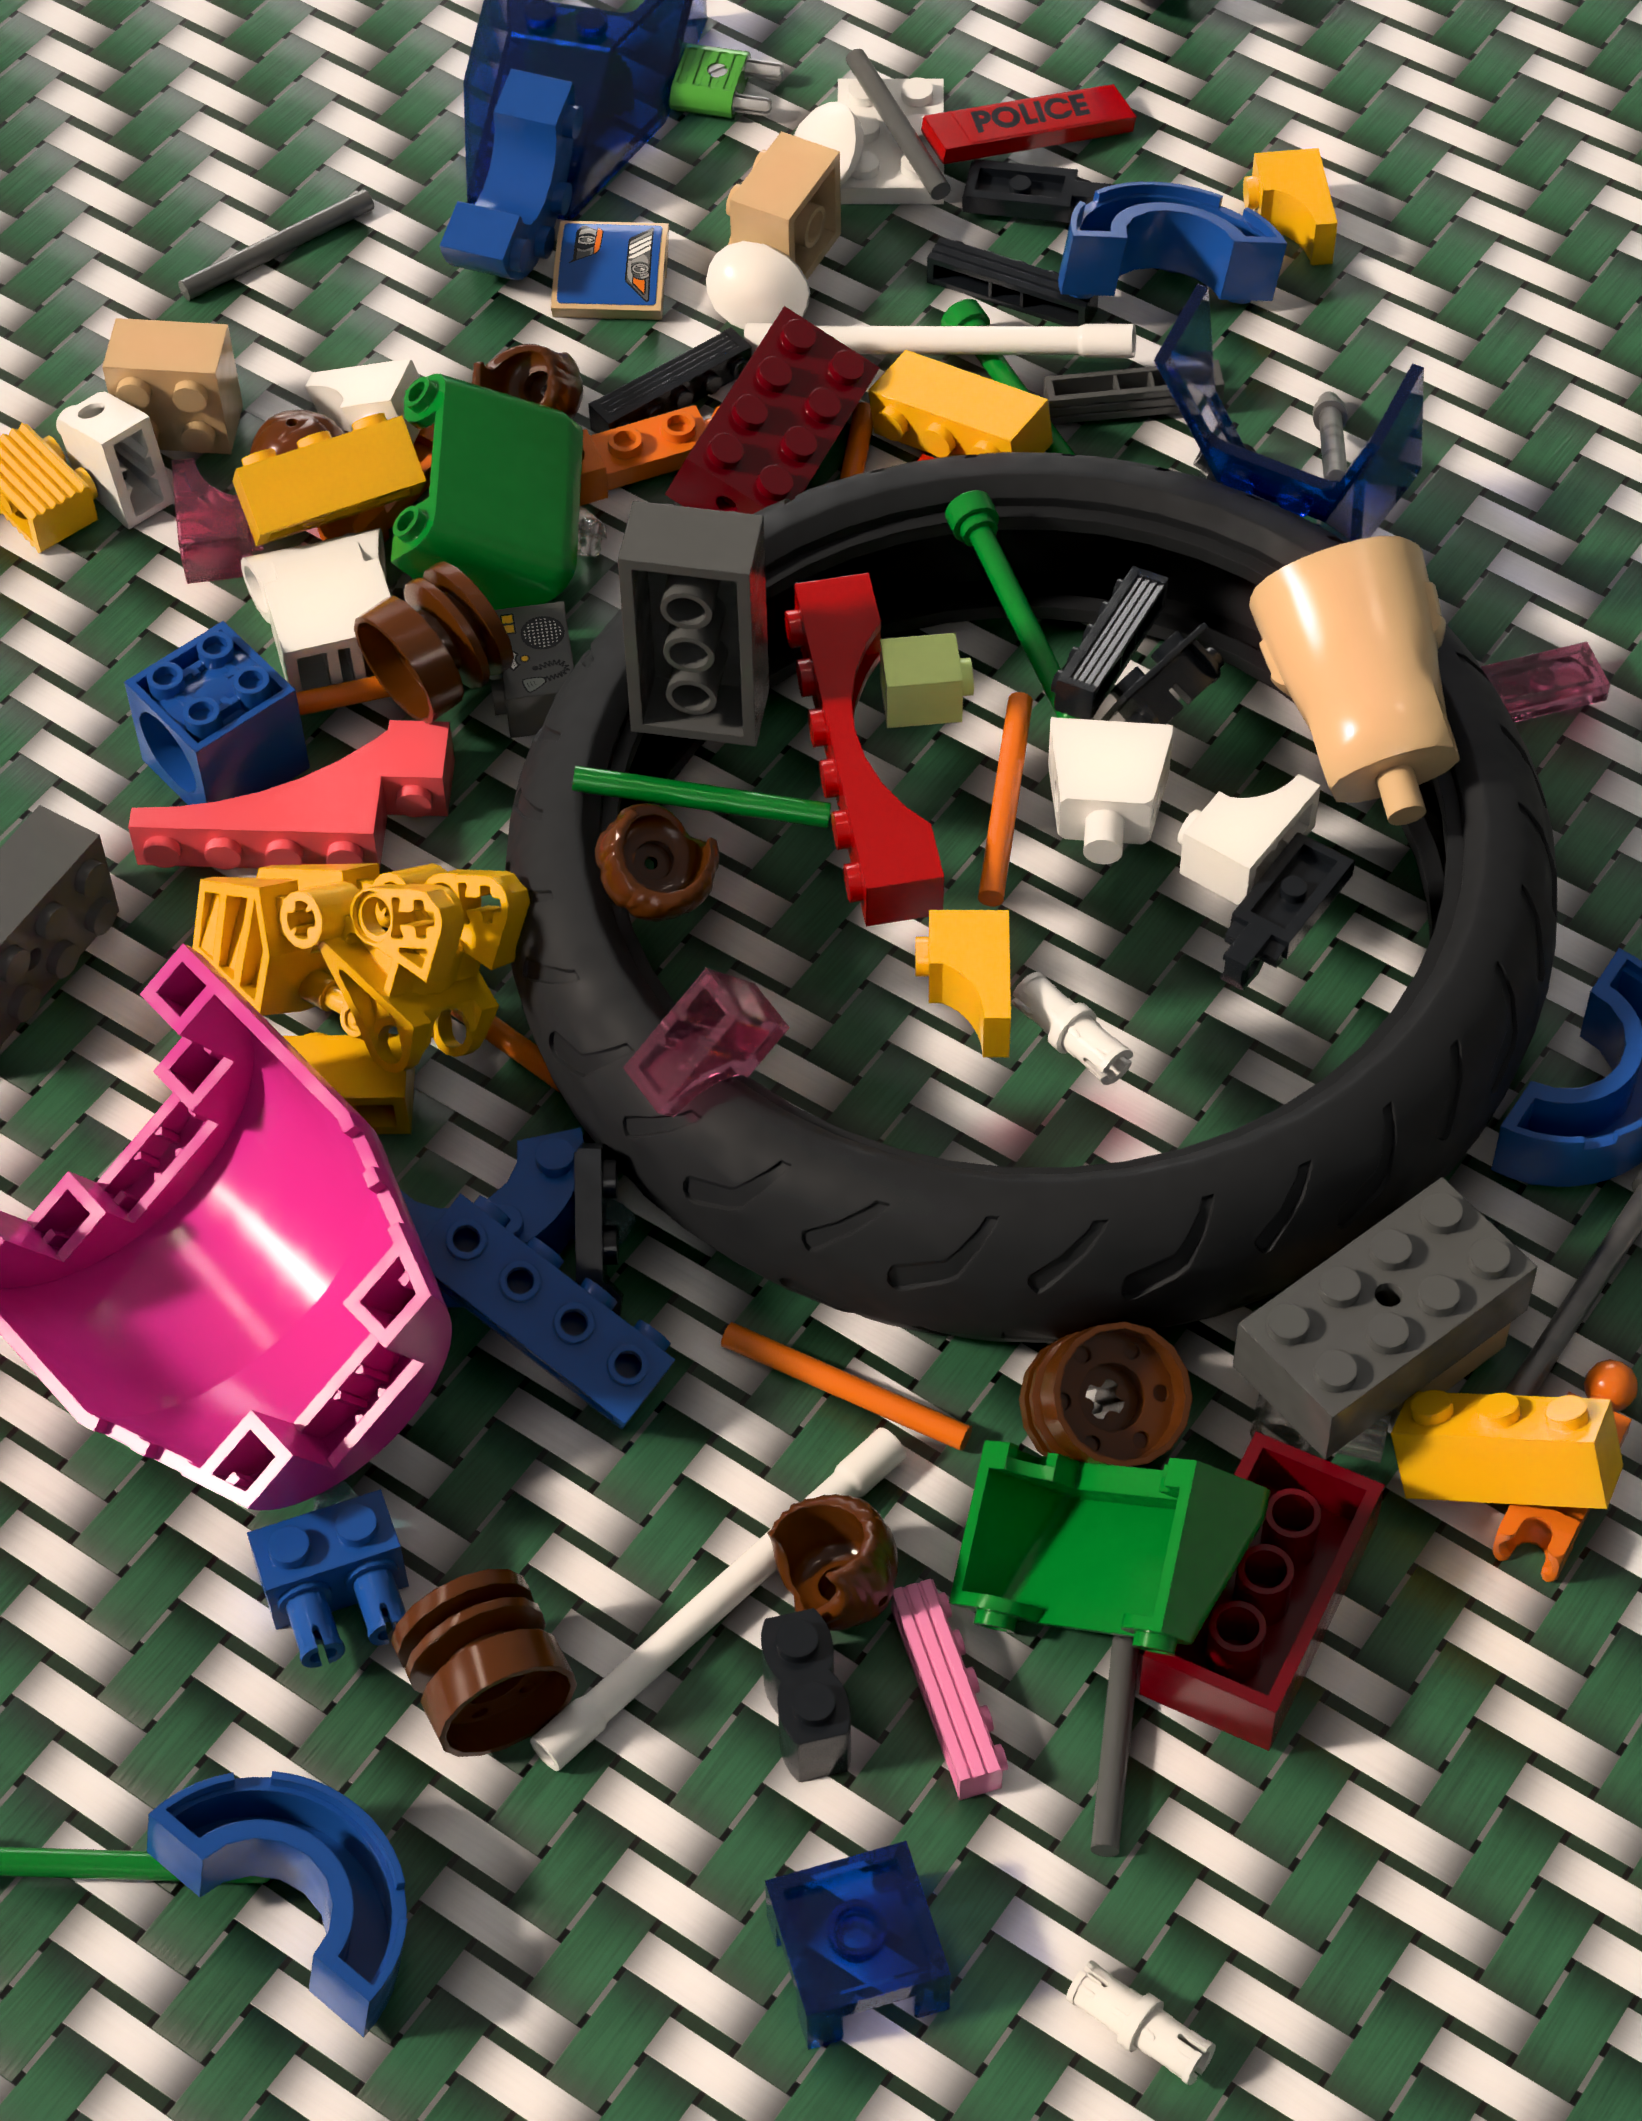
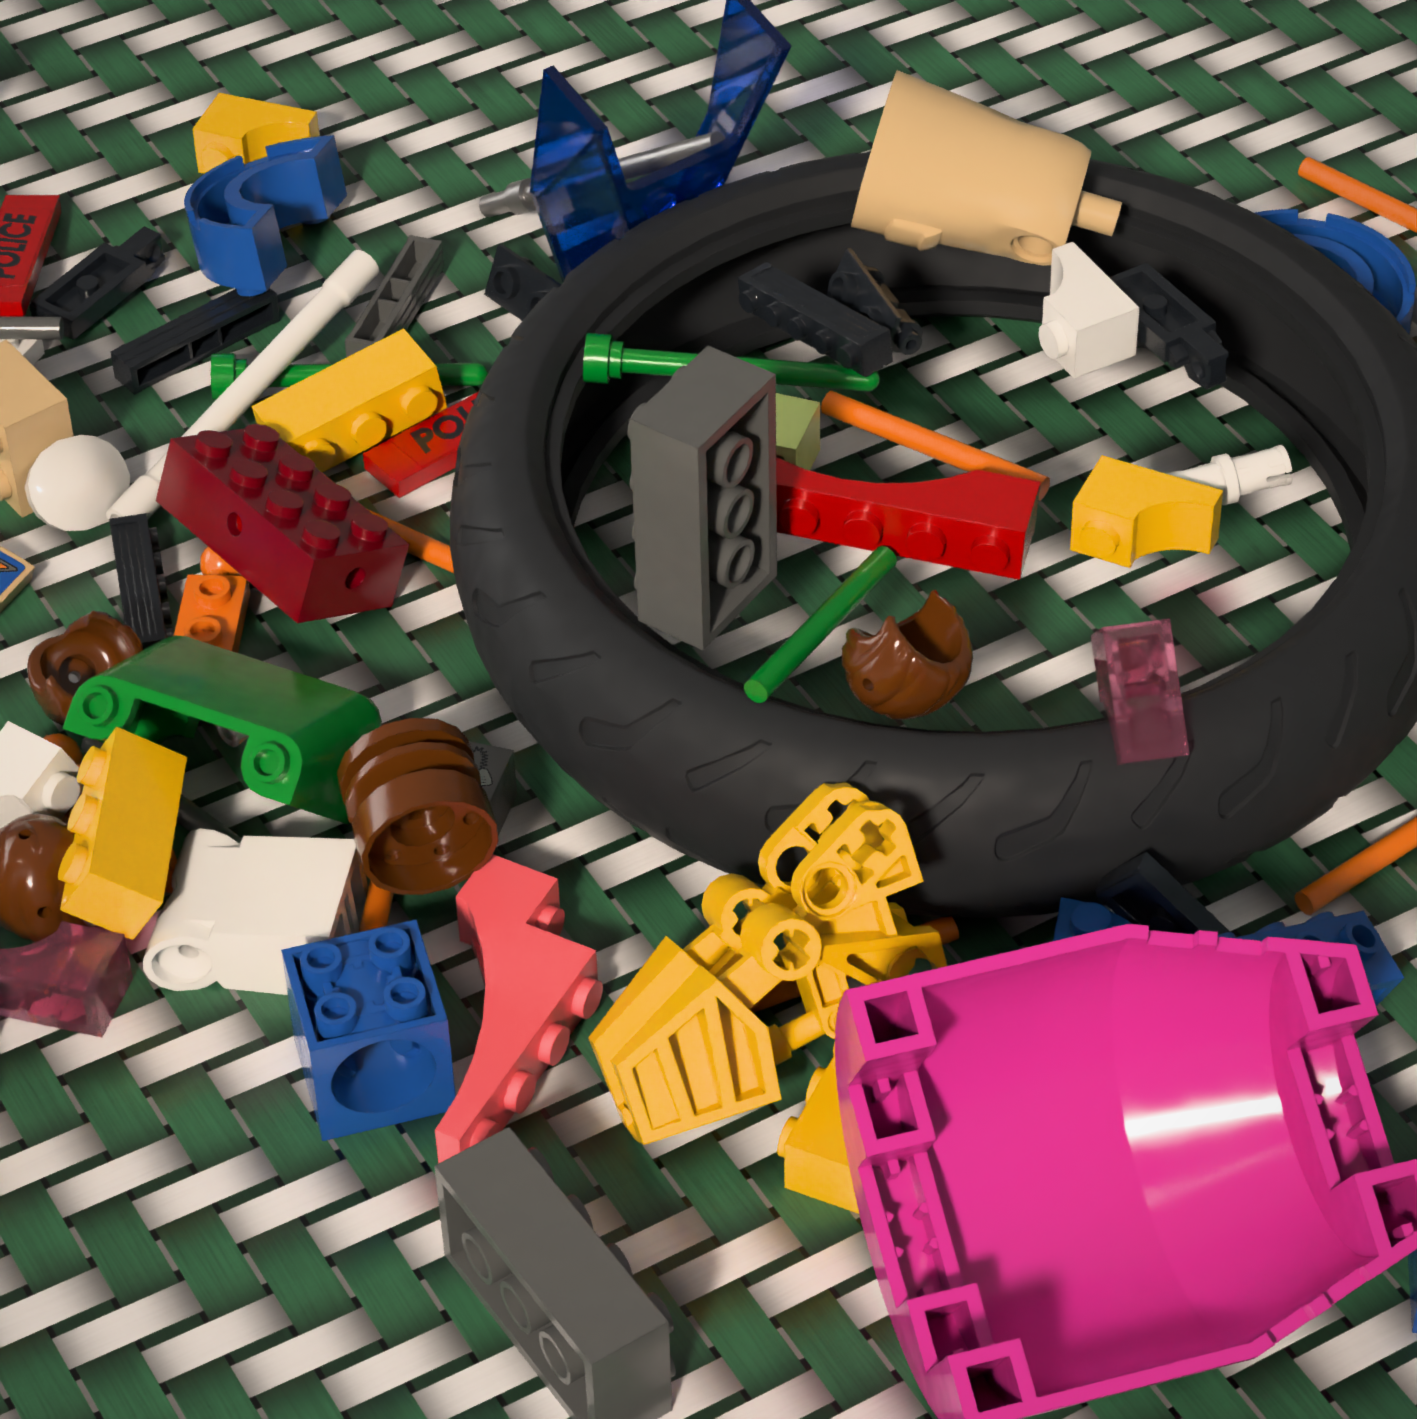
camera: 65 degrees left, 10 degrees down
white torso [1048,717,1173,864] -> none

